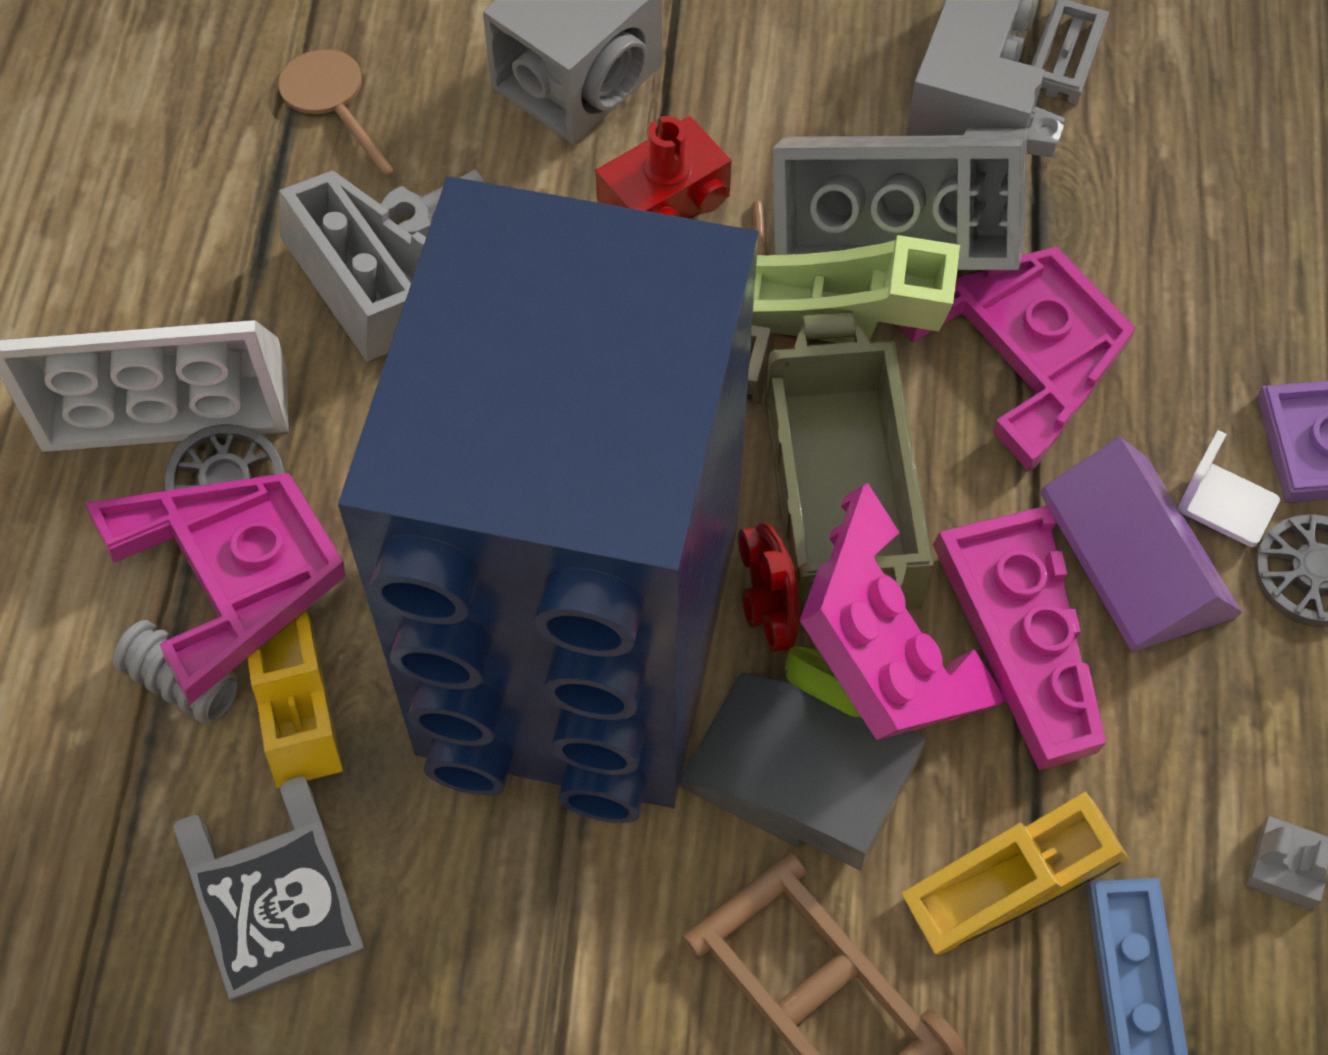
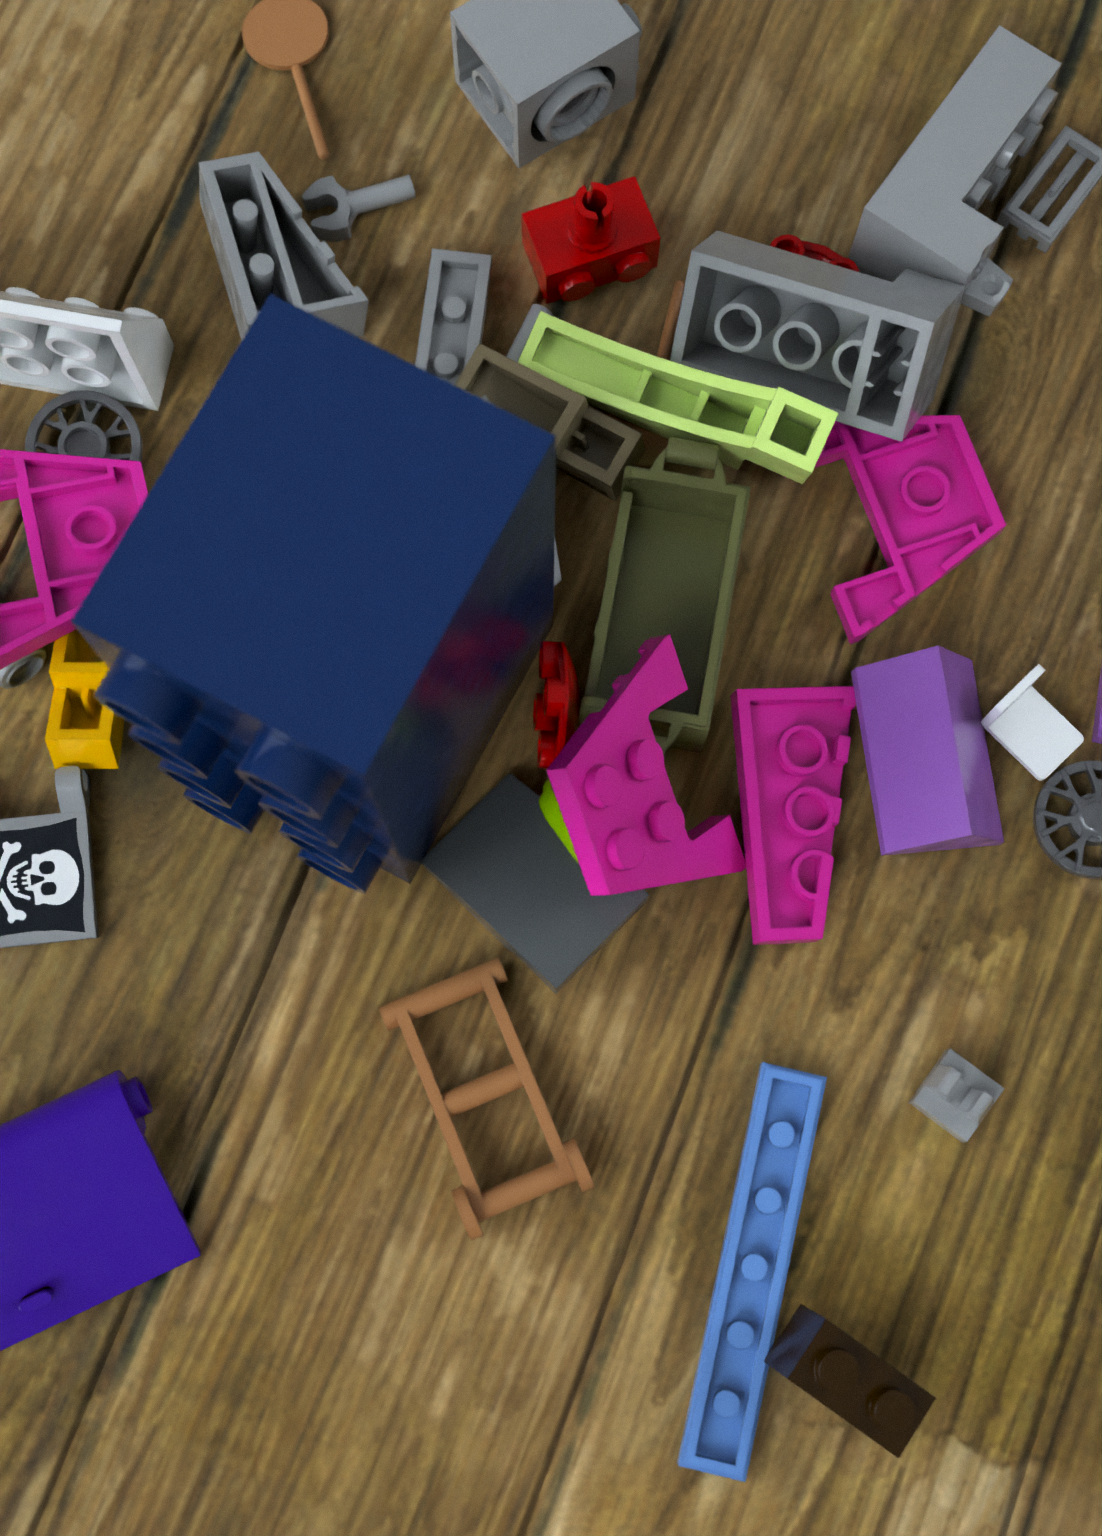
camera: 15 degrees right, 15 degrees up
yellow slope [901,791,1130,956] -> none

